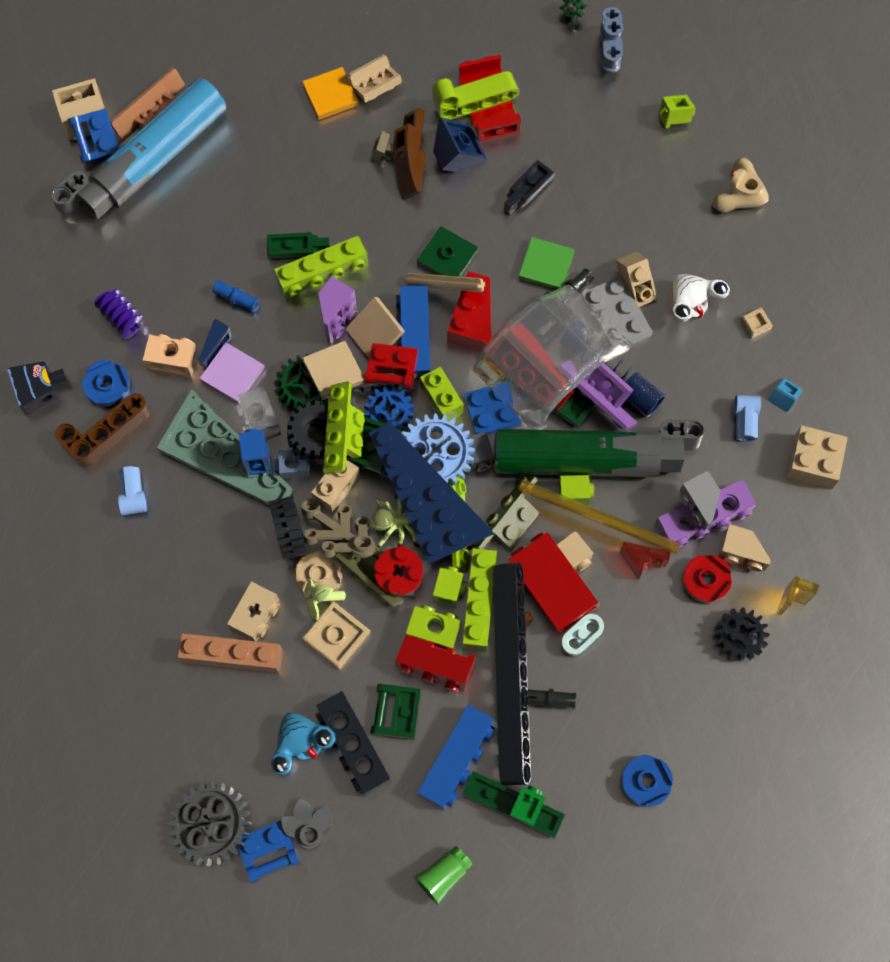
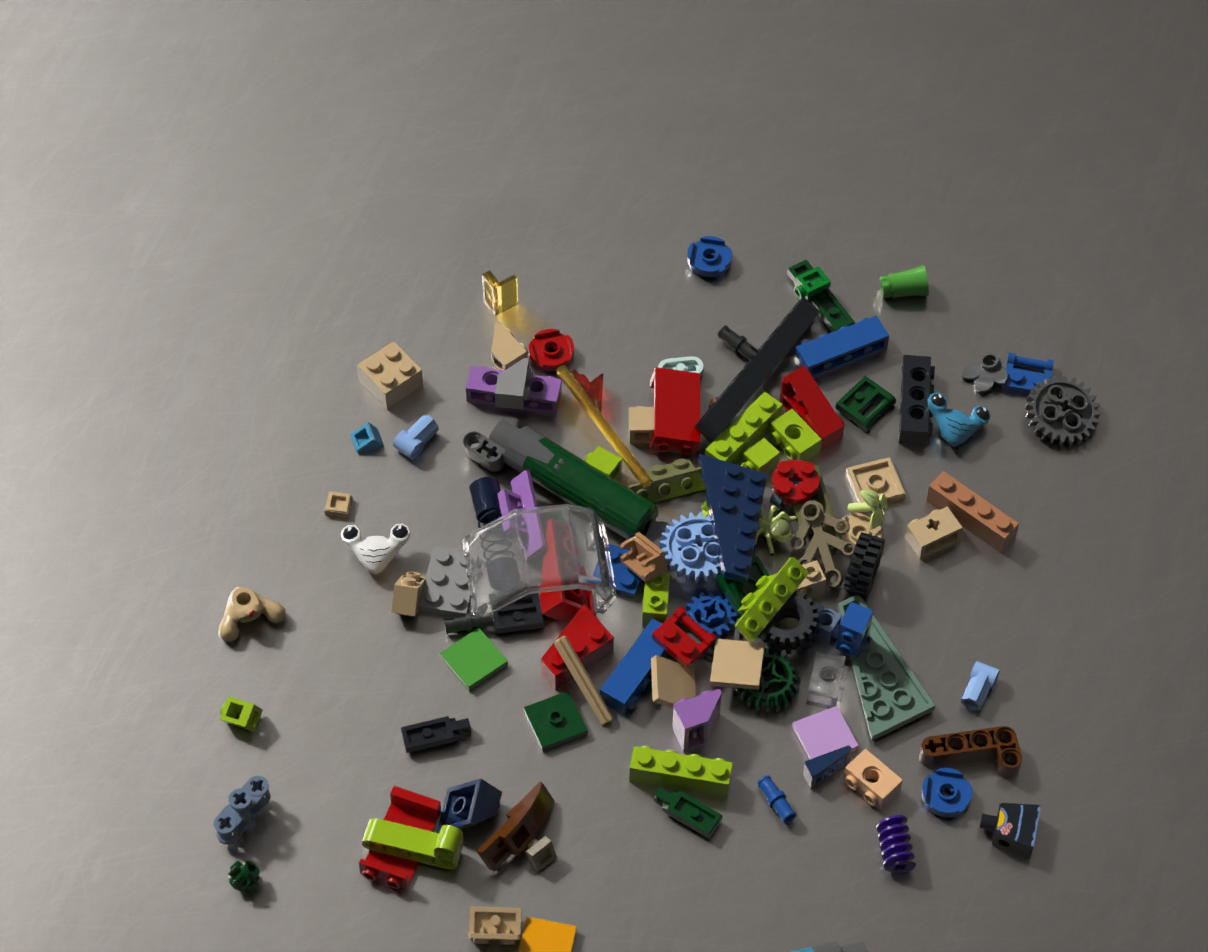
camera: 145 degrees left, 15 degrees down
black gear [714,607,770,662] -> none
none -> medium nougat hinge [620,532,668,582]

